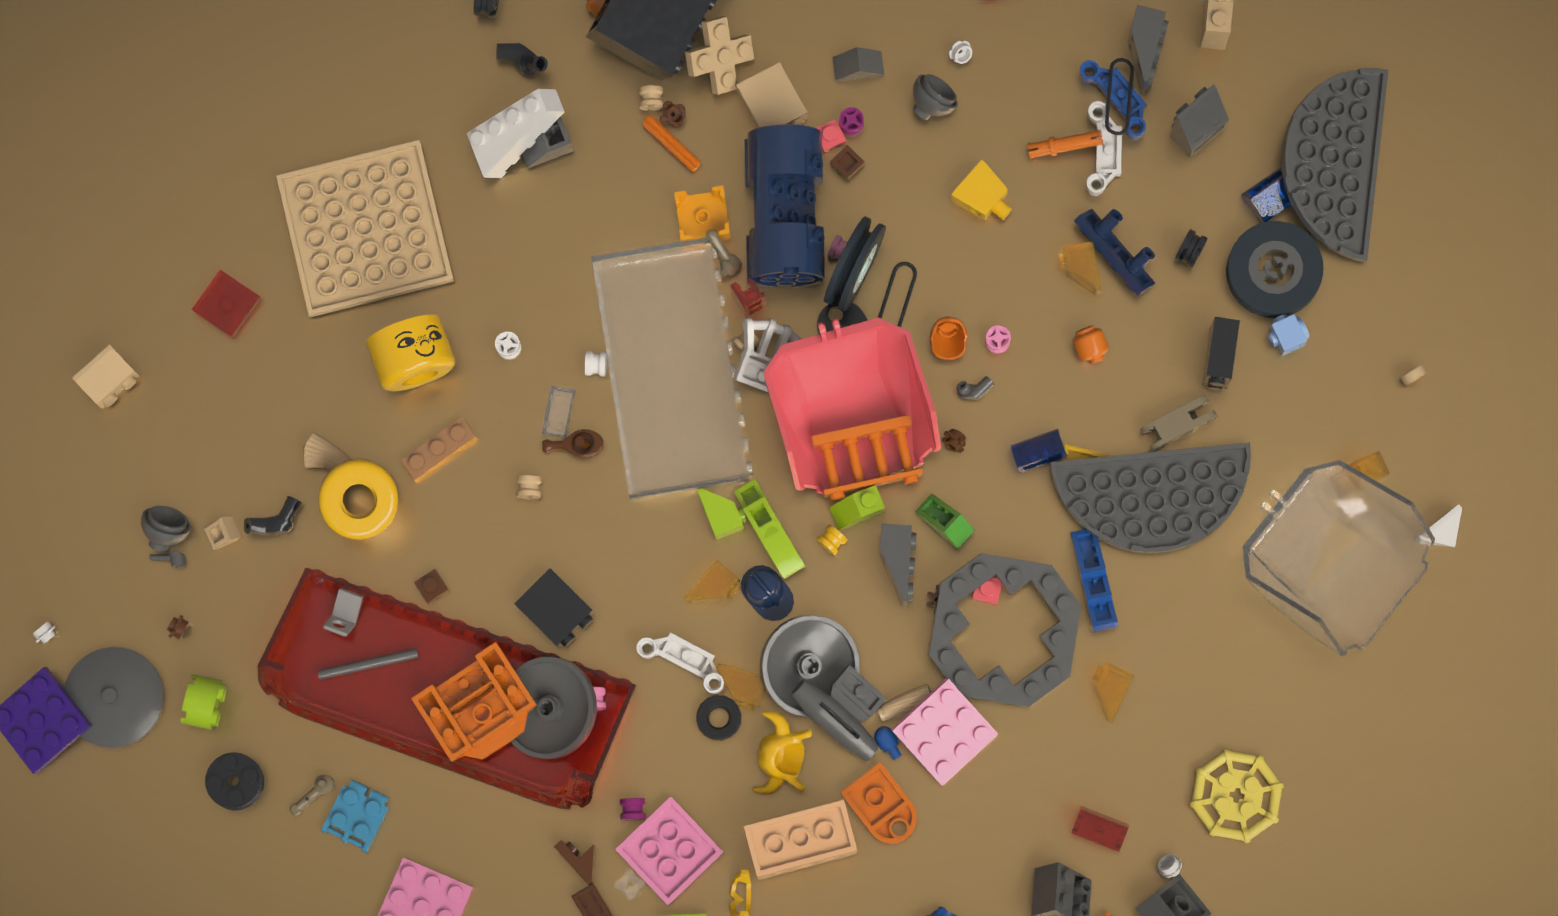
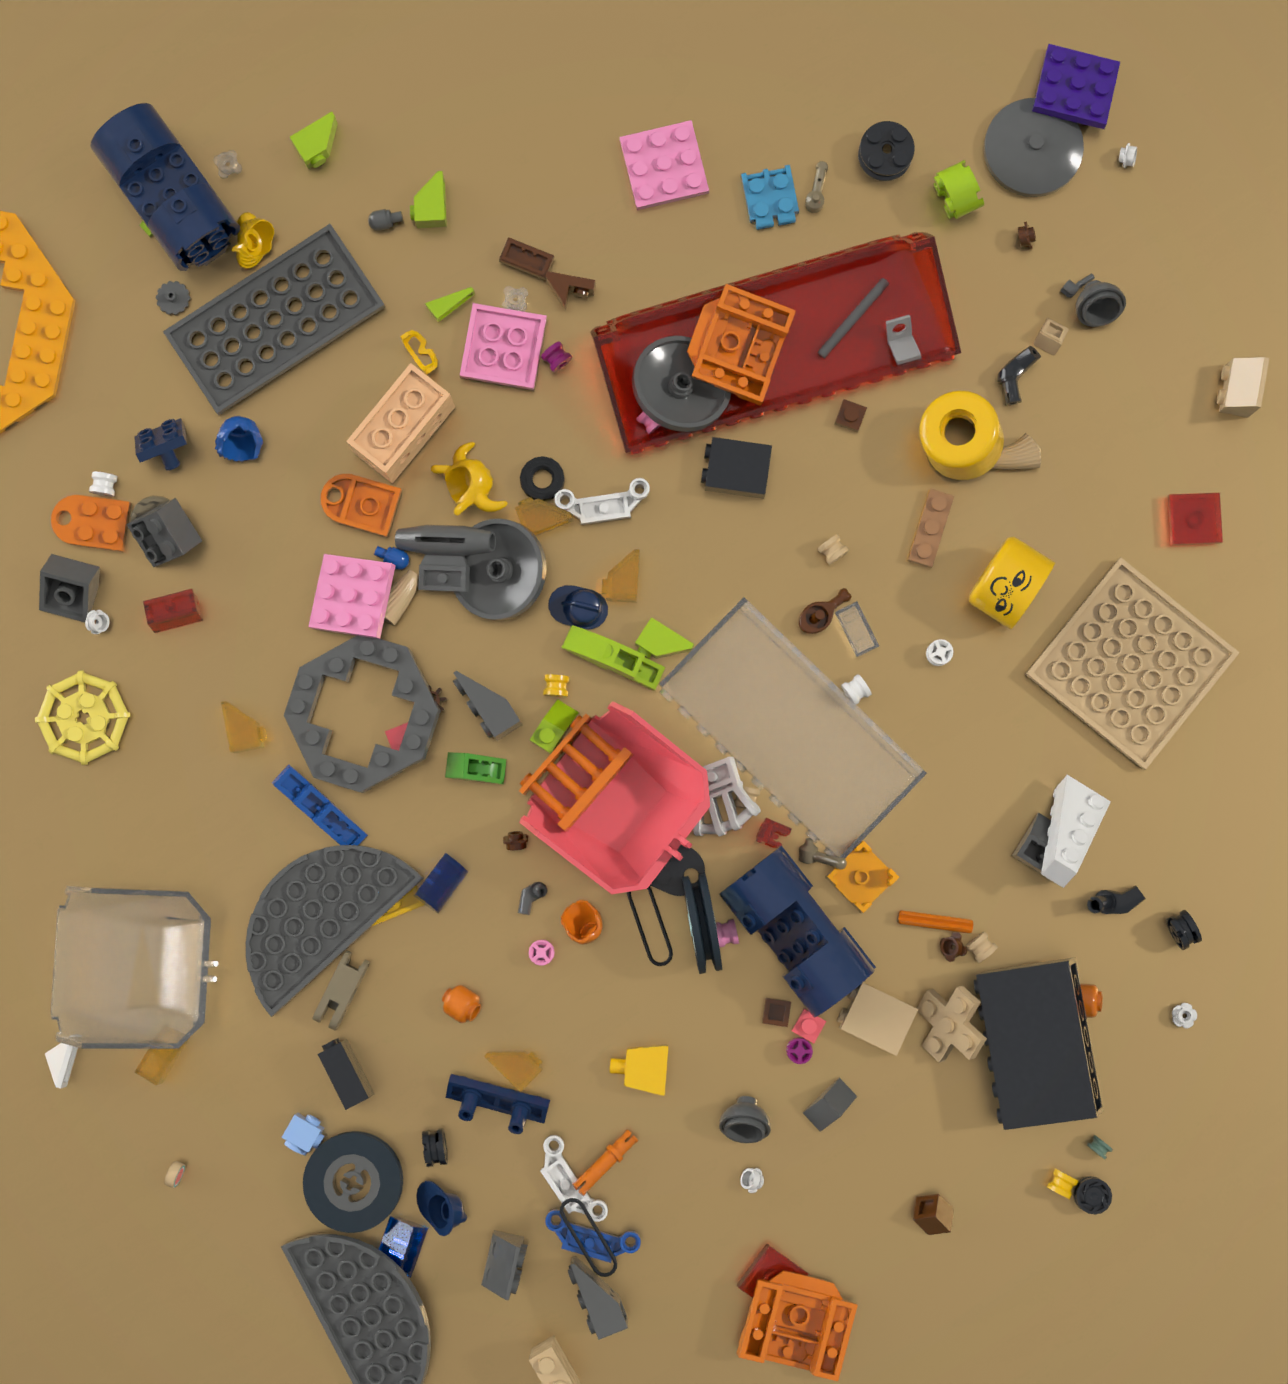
camera: 135 degrees right, 5 degrees up
none -> dark blue piece [416,1181,467,1236]

